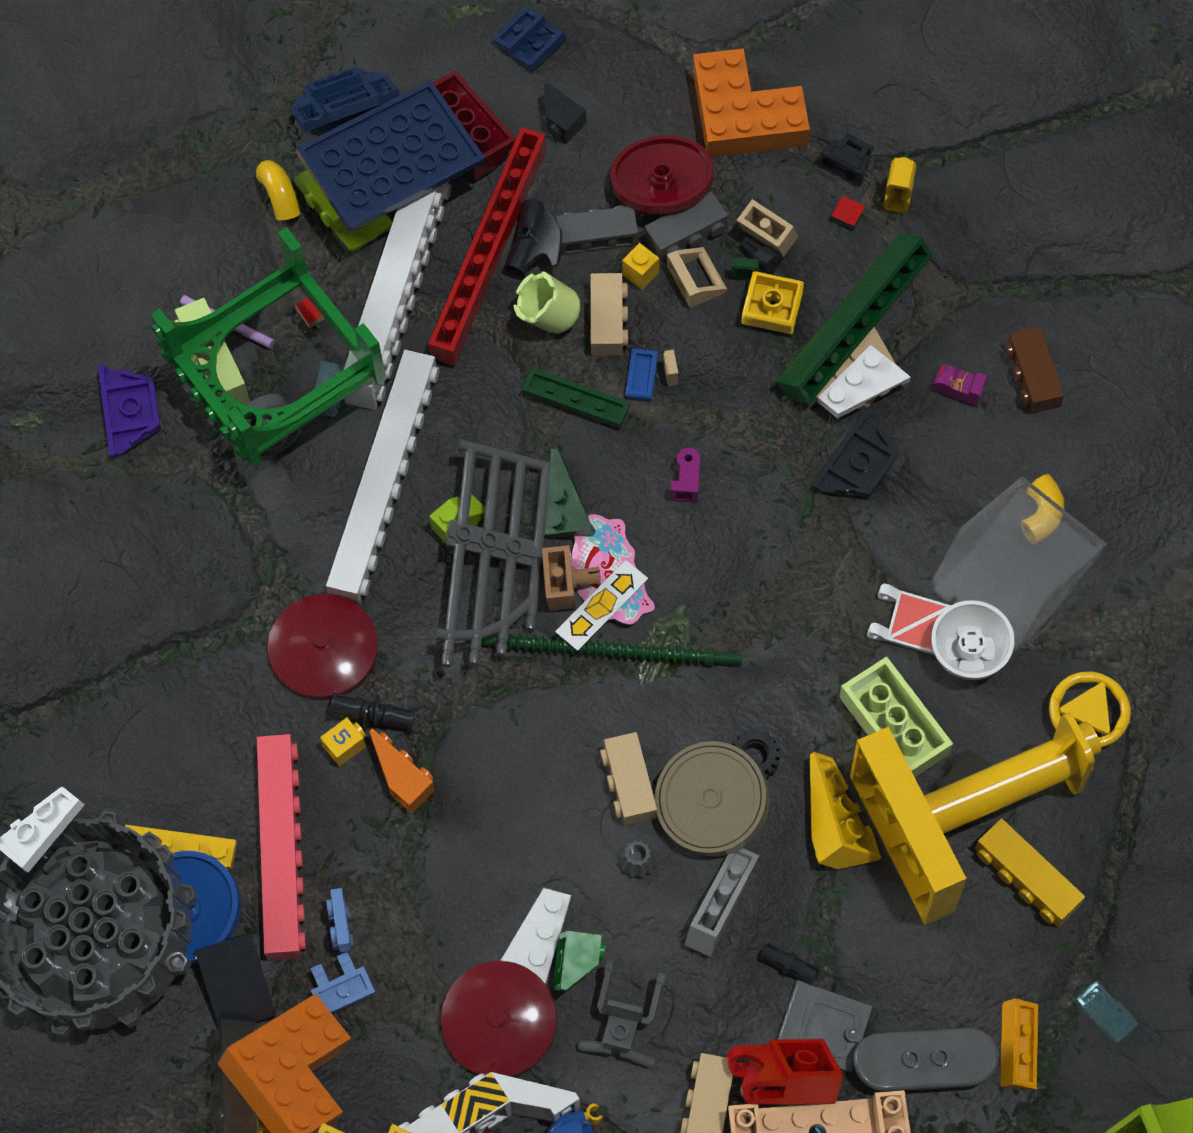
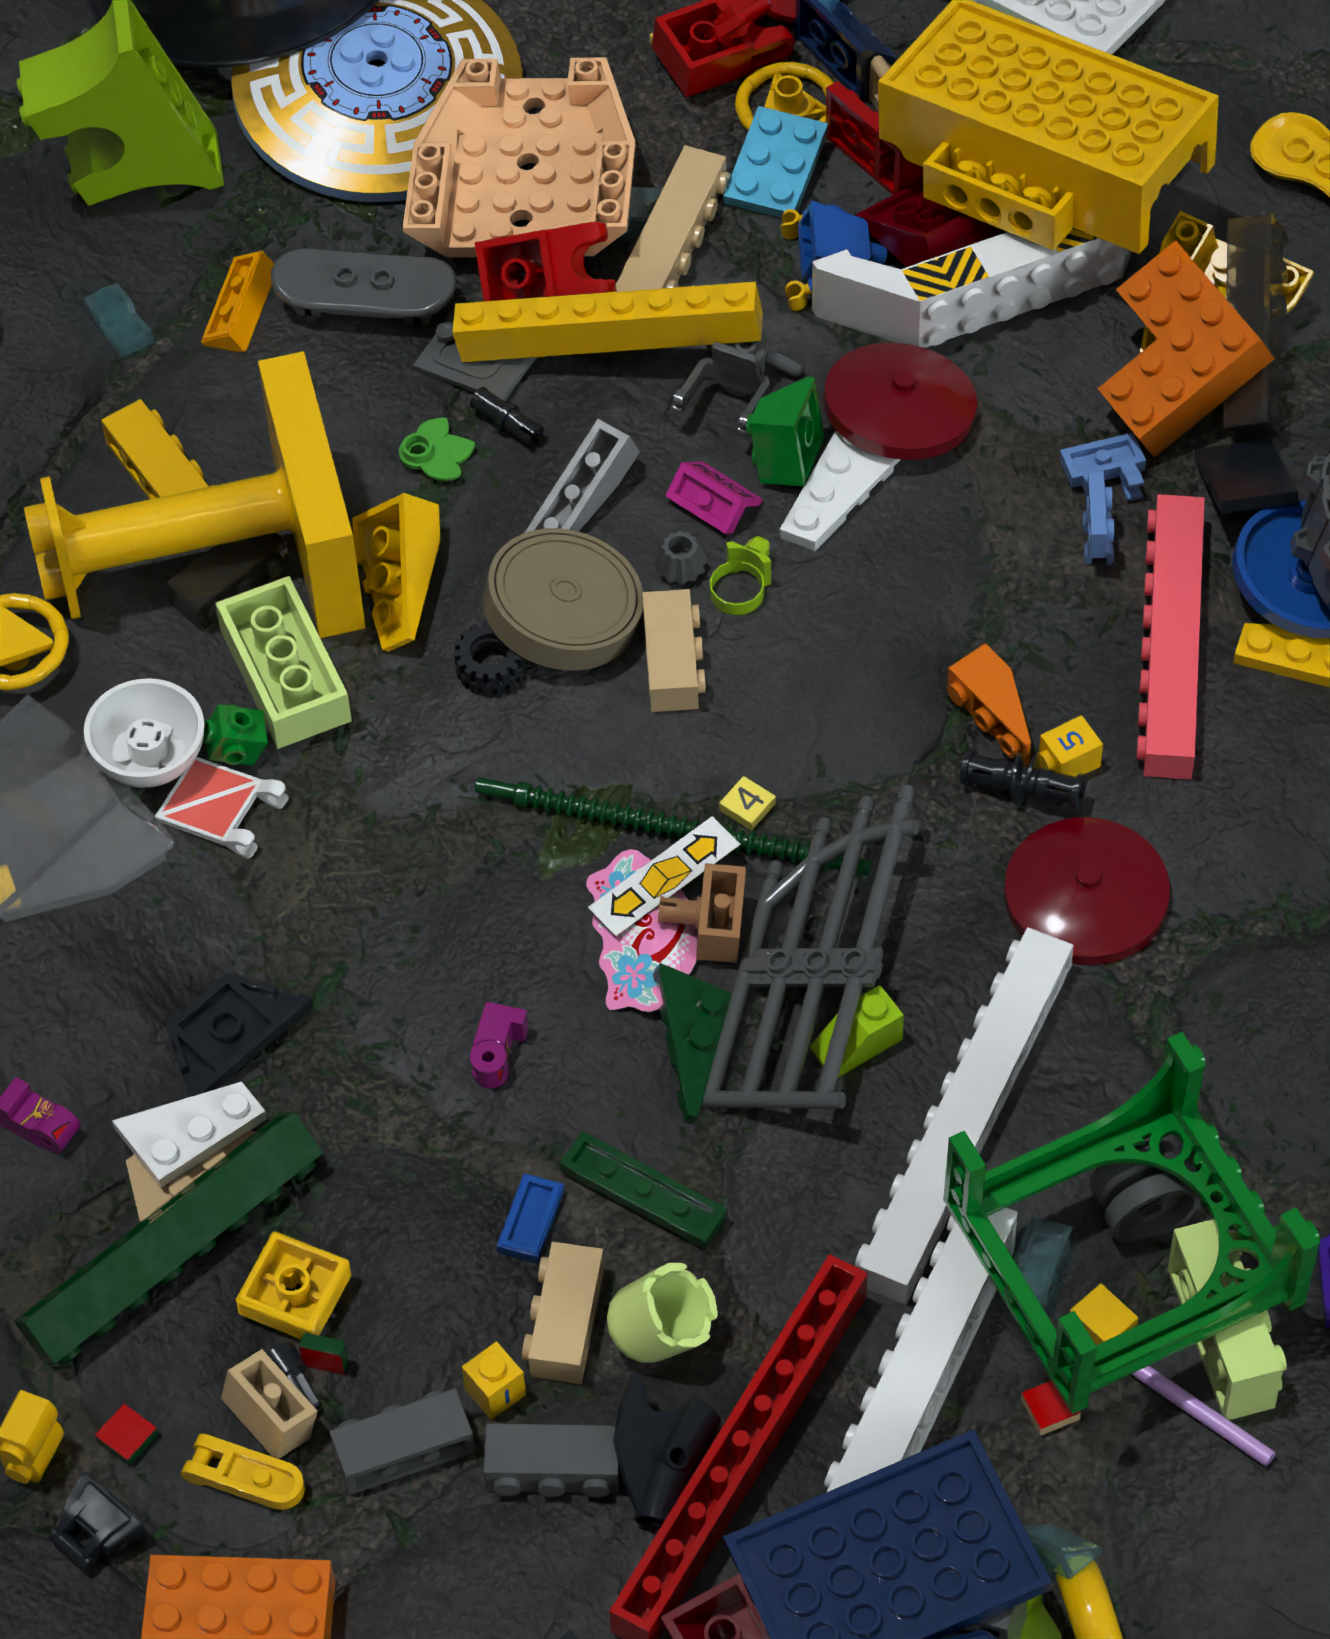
camera: 170 degrees left, 10 degrees down
dark red dish [610,135,714,214] -> none
tan tile [663,350,678,386] -> none
tan tile [667,247,727,308] -> none
none -> yellow plate [180,1434,305,1510]
none -> green brick [203,704,268,766]
none -> bright green plate [399,417,475,481]
none -> yellow brick [452,282,763,362]
none -> dark pink panel [665,461,763,534]
none -> lime piece [710,536,771,615]
none -> light yellow tile [719,776,776,831]
none -> clear light blue slope [1024,1524,1102,1579]
none -> yellow brick [1070,1283,1139,1345]

